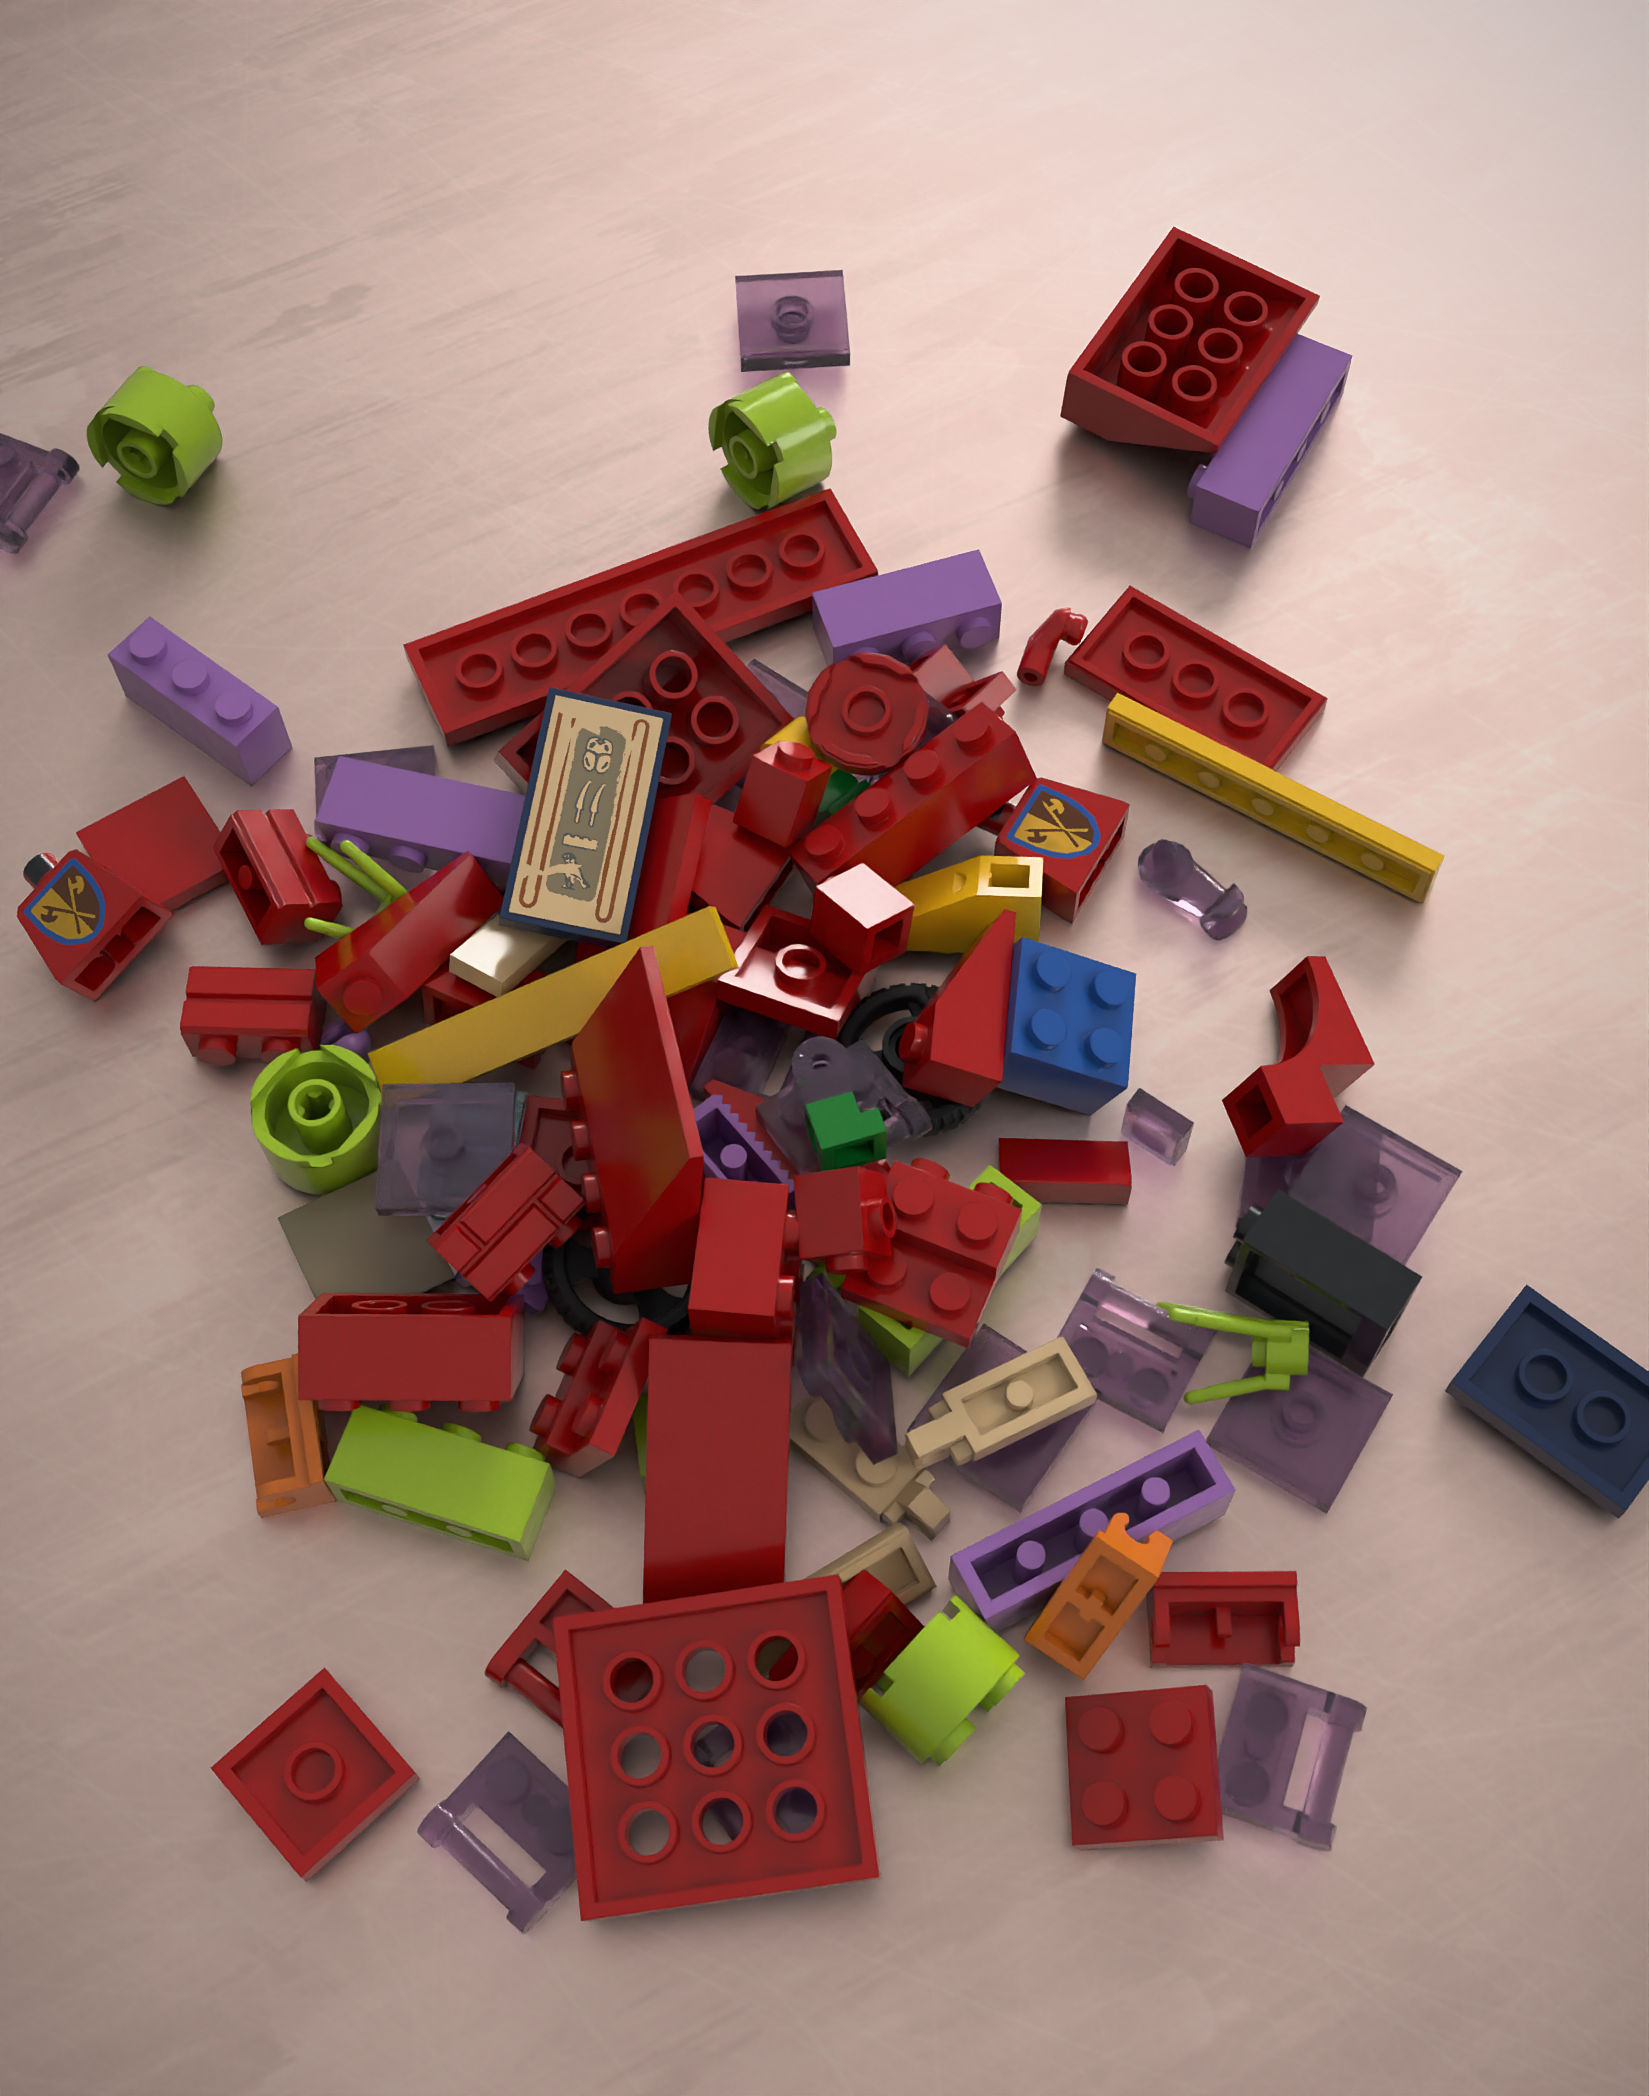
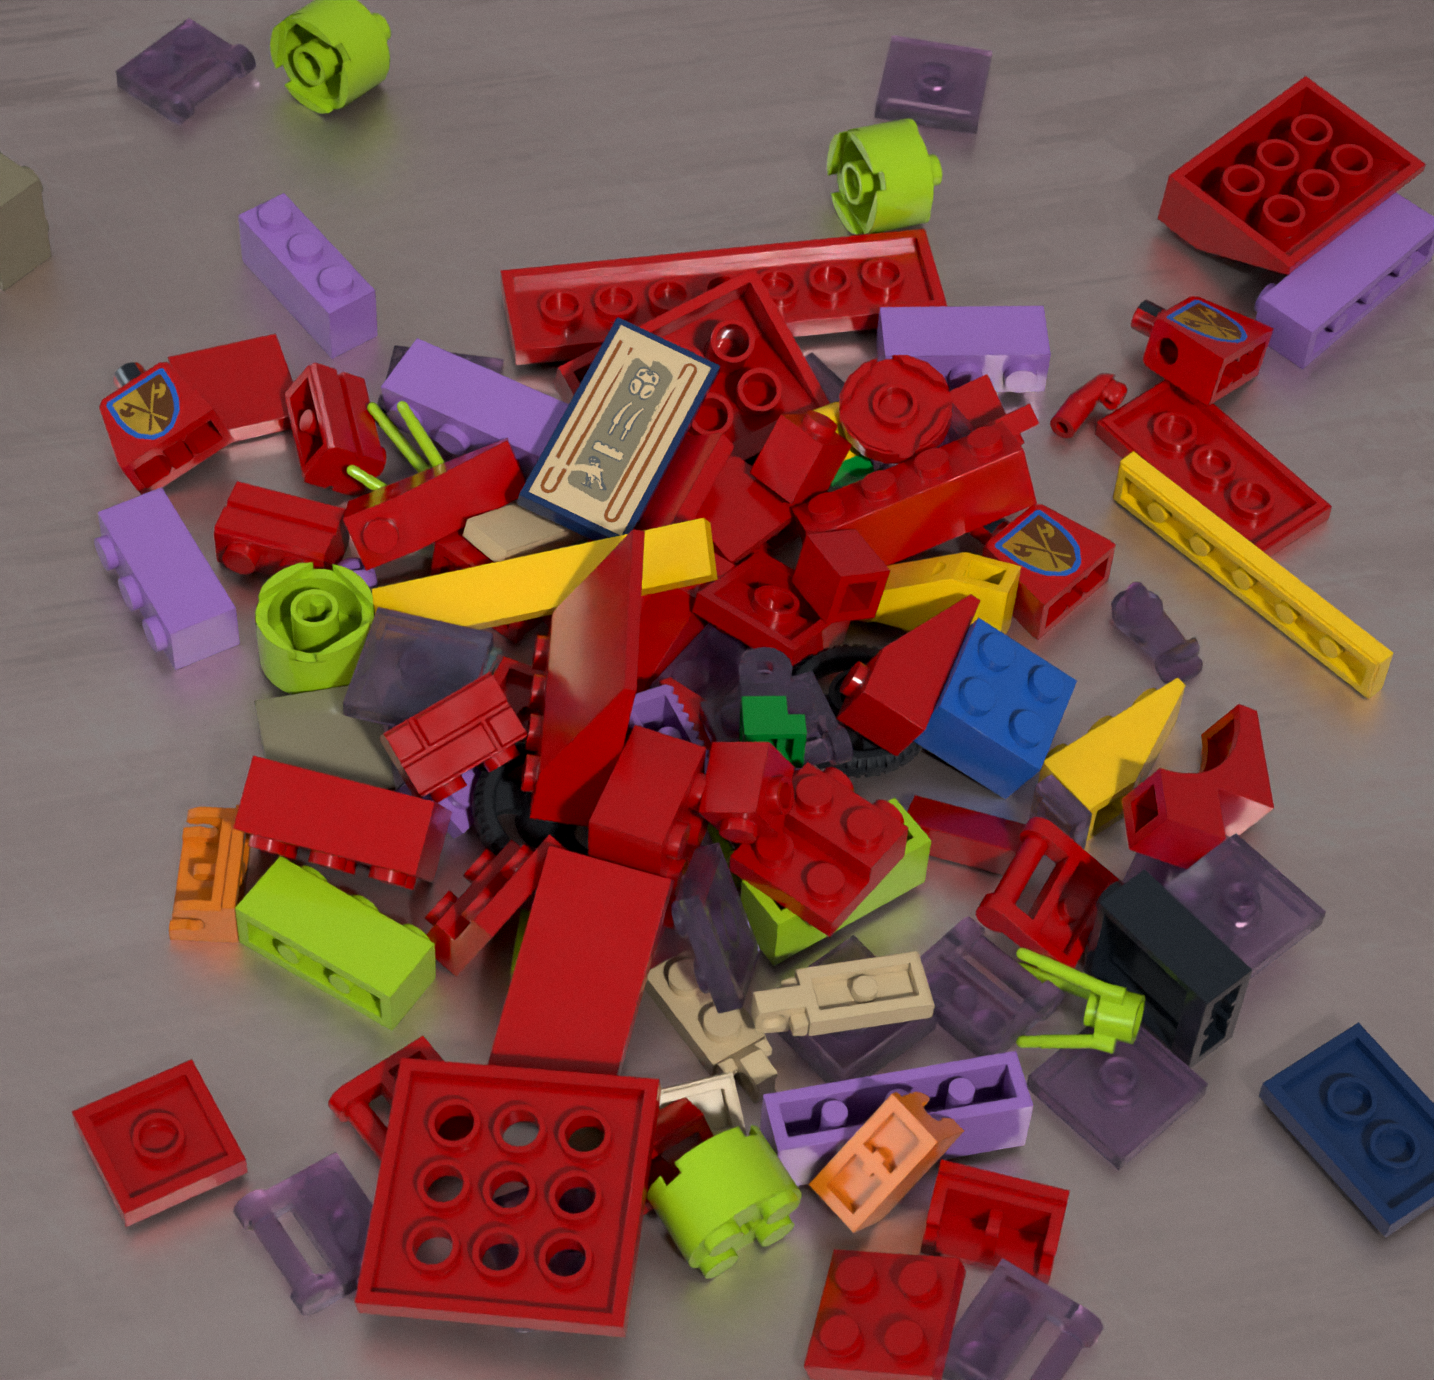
camera: 10 degrees right, 10 degrees down
none -> medium lavender brick [94,487,240,670]
none -> red plate [975,817,1120,968]
none -> yellow slope [1035,678,1186,844]
none -> red torso [1131,296,1274,406]

